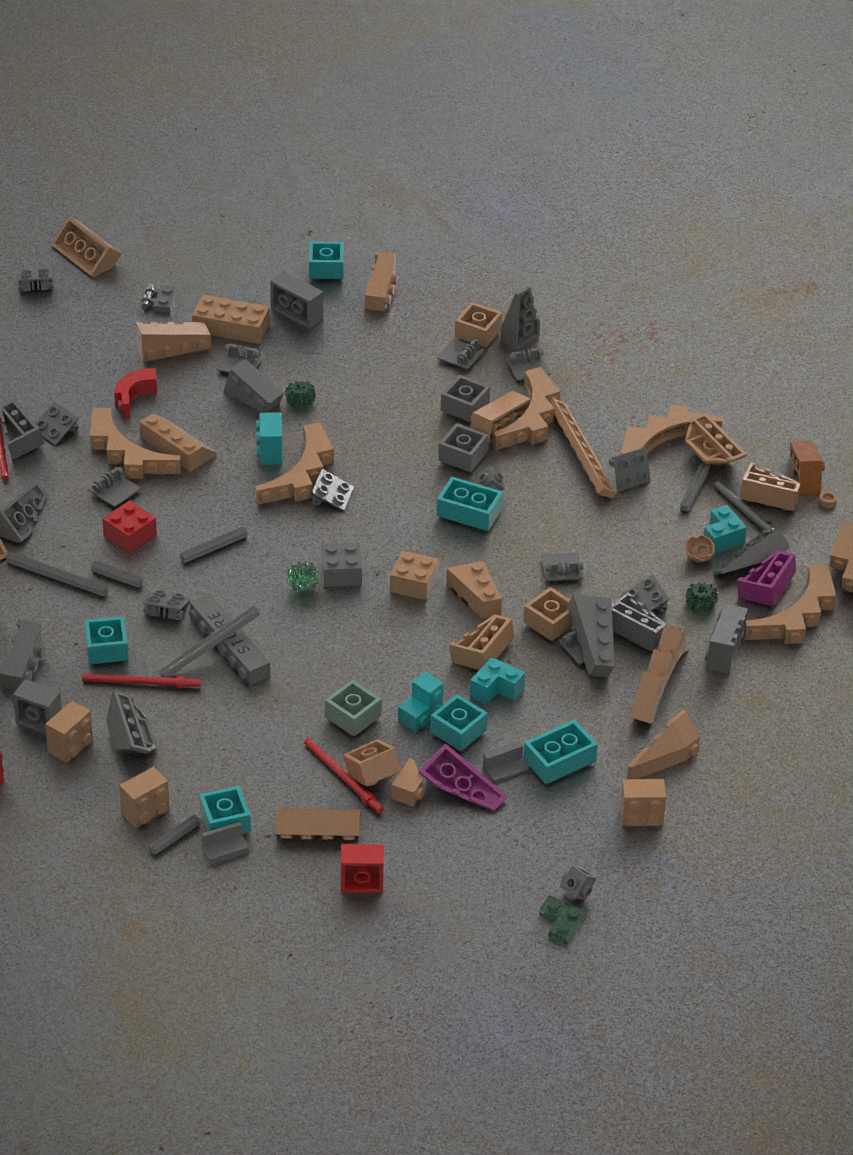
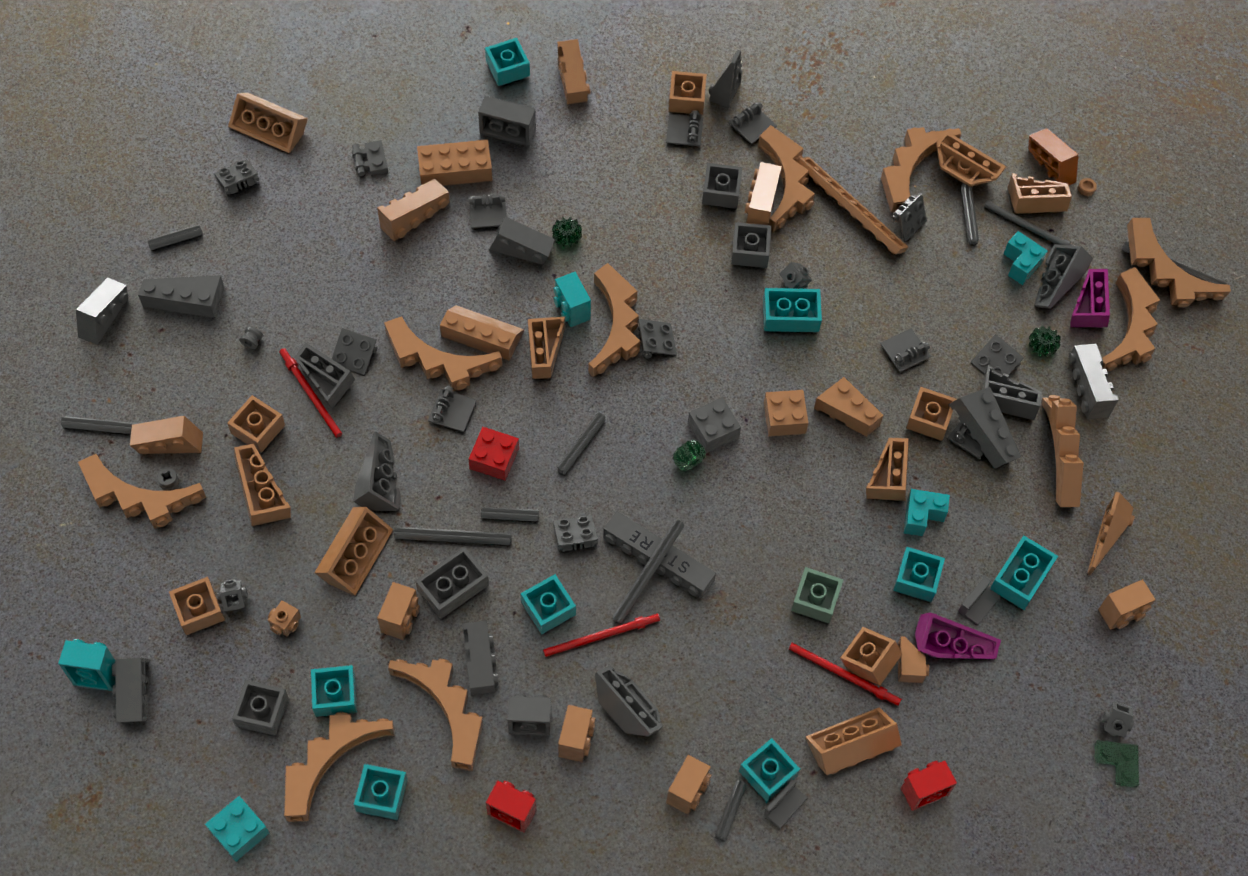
camera: 25 degrees left, 20 degrees up
red arch [114,368,157,418] -> none
teal brick [398,671,443,732] -> none
medium nougat hair [685,534,715,563] -> none
none -> dark grey brick [415,547,489,619]
none -> medium nougat wedge [528,317,565,379]

